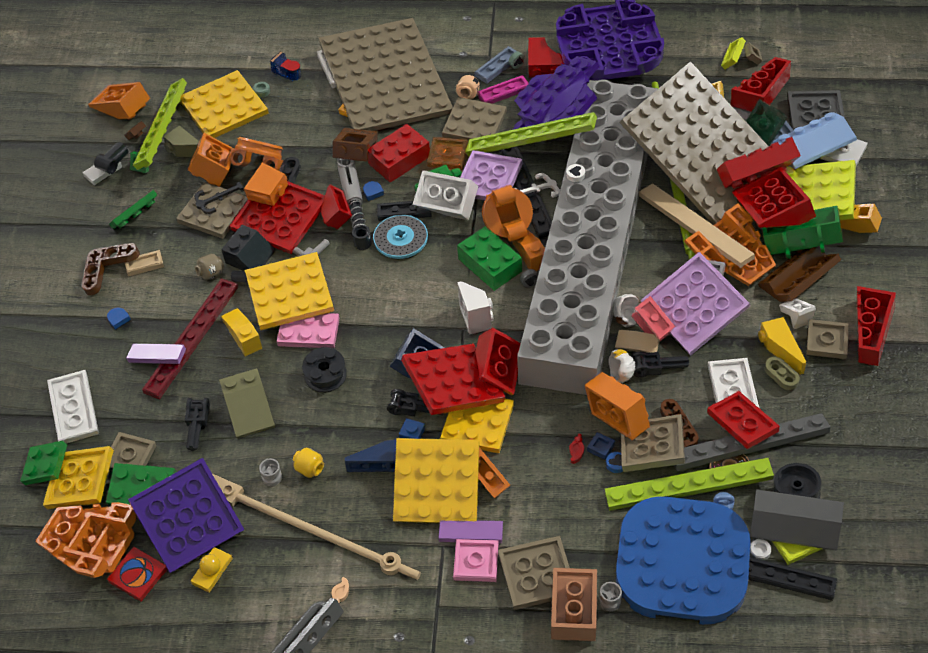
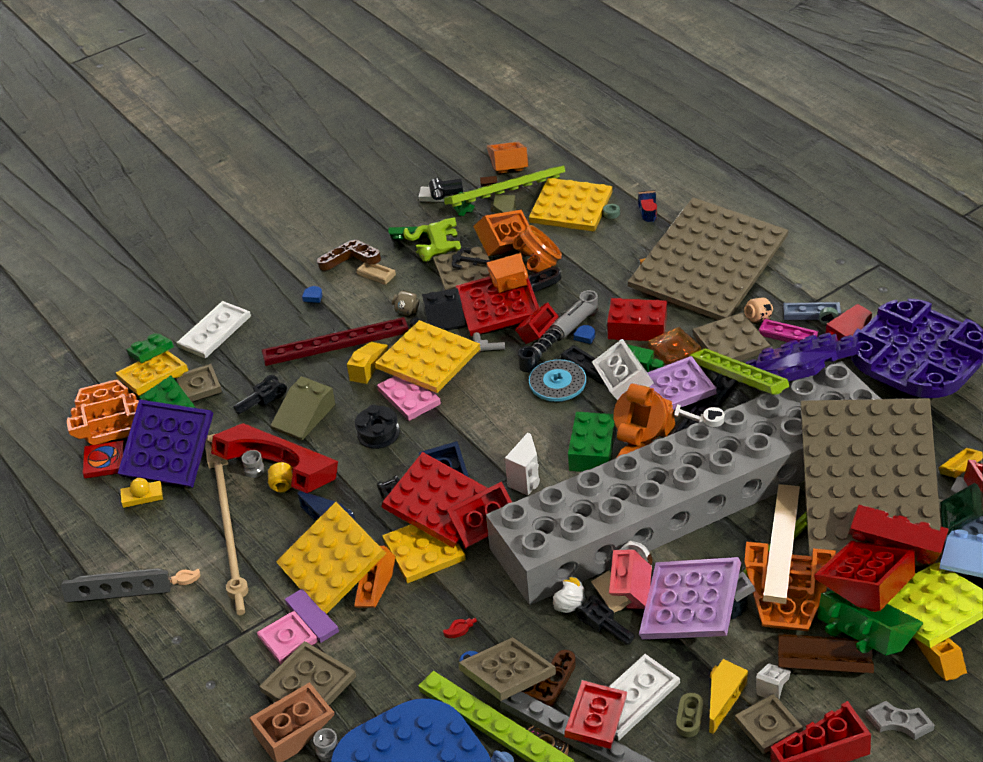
camera: 50 degrees right, 10 degrees down
tile [126,344,186,364] -> none
reddish brown window [333,128,378,162] -> none
blue plate [399,418,425,439] -> none
orange brick [585,372,650,440] -> none
dark blue plate [587,432,615,460] -> none
none -> red arch [211,423,338,493]
none -> lime animal [403,217,461,262]
none -> light grey tile [865,701,935,740]

